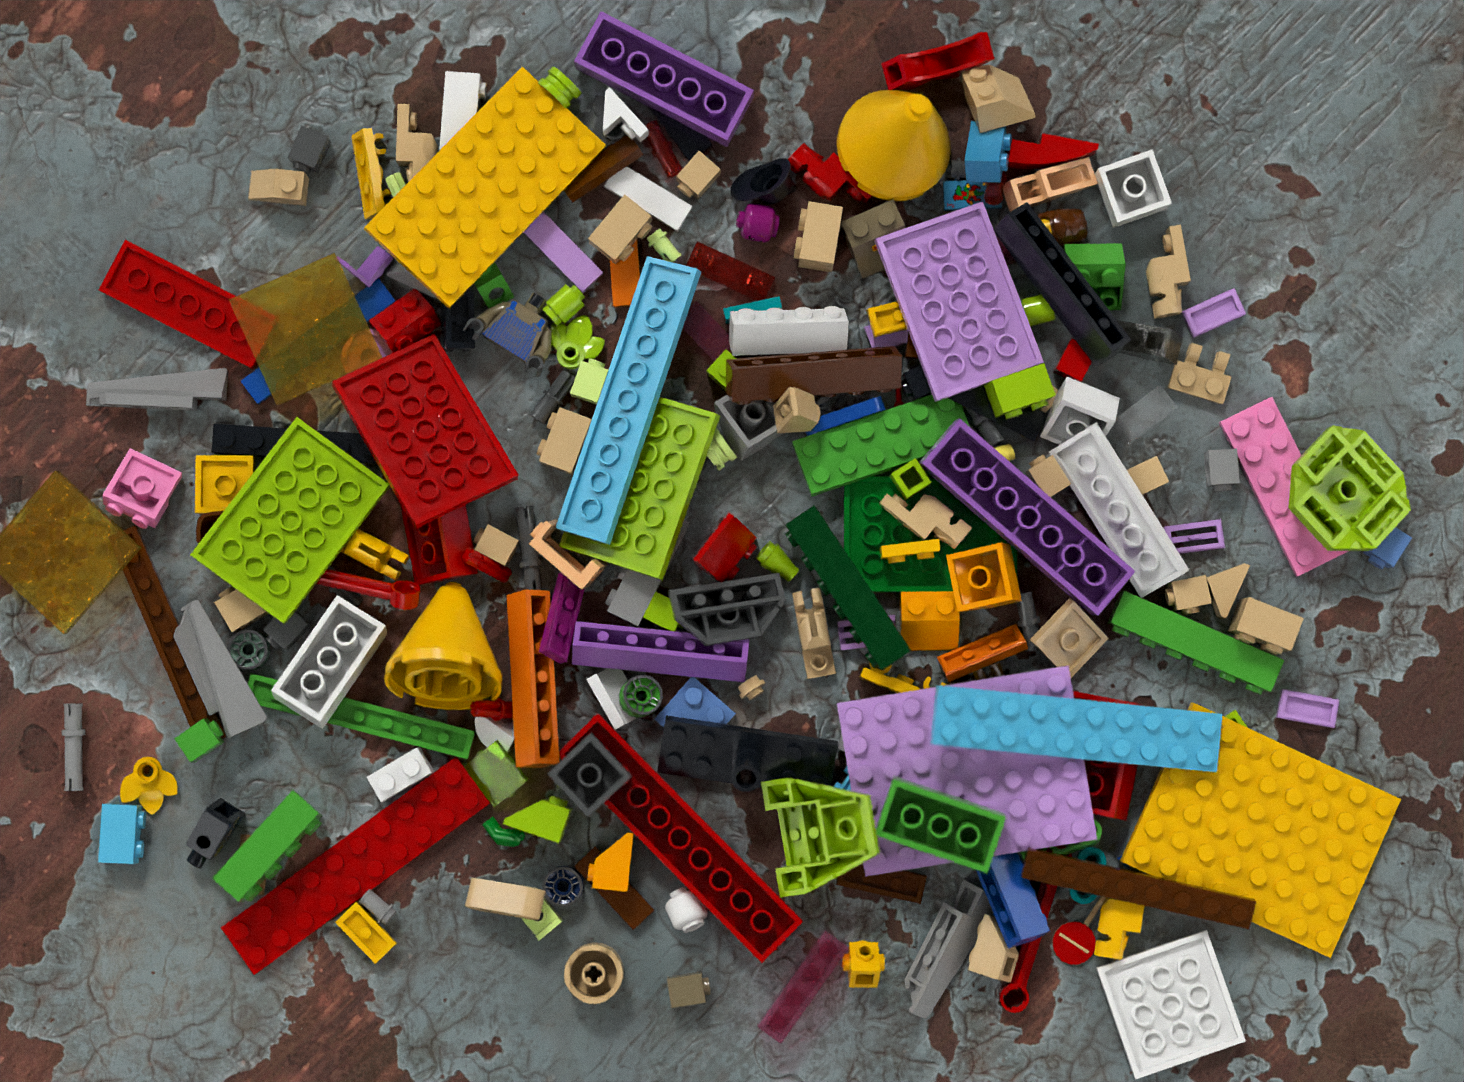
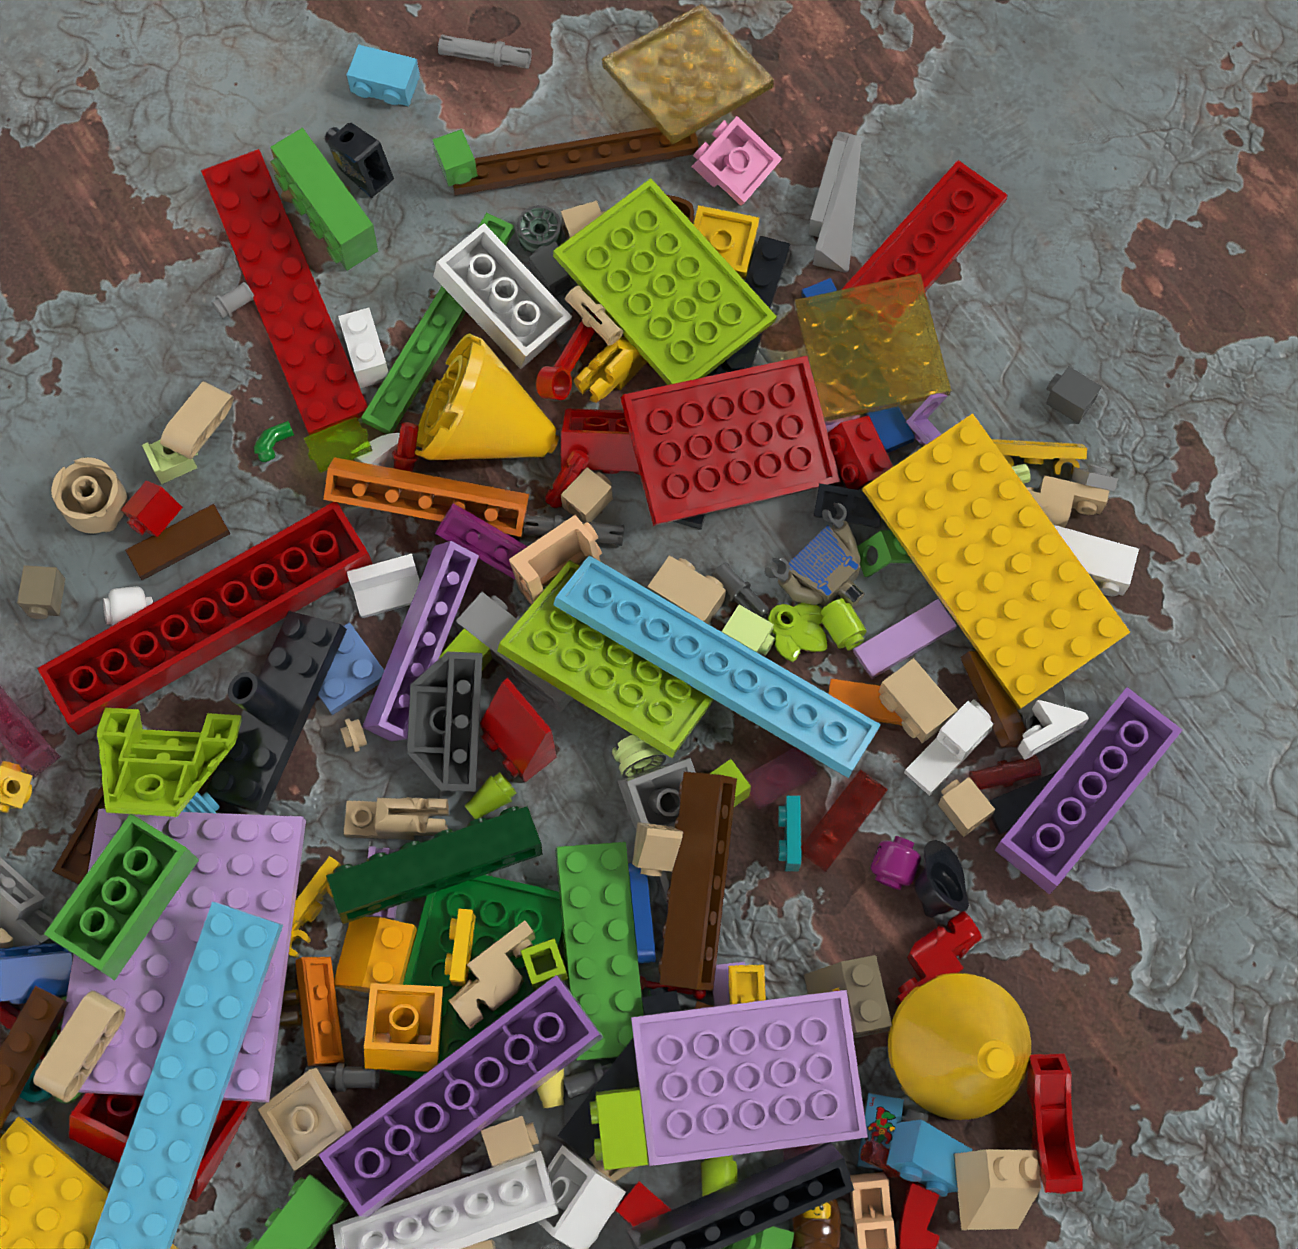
camera: 105 degrees right, 15 degrees down
yellow plate [120,757,178,815] -> none
light grey wedge [173,600,267,738] -> none
tan slope [248,169,309,206] -> none
yellow plate [335,902,397,964] -> none
lime slope [503,796,573,843] -> none
lime wheel [538,66,581,109] -> none
wheel [542,866,584,907] -> none
dark grey brick [548,733,632,817] -> none
light orange slope [587,832,634,892] -> none
bright green wheel [618,675,663,718] -> none
yellowish green pin [647,229,682,262] -> none
white brick [729,306,849,356] -> none
tan brick [794,201,843,272] -> none
none -> tan beam [34,991,126,1102]
none -> red brick [121,480,183,537]
none -> tan pin [565,286,623,346]
none -> white brick [936,701,993,761]
none -> light grey plate [1071,464,1118,491]

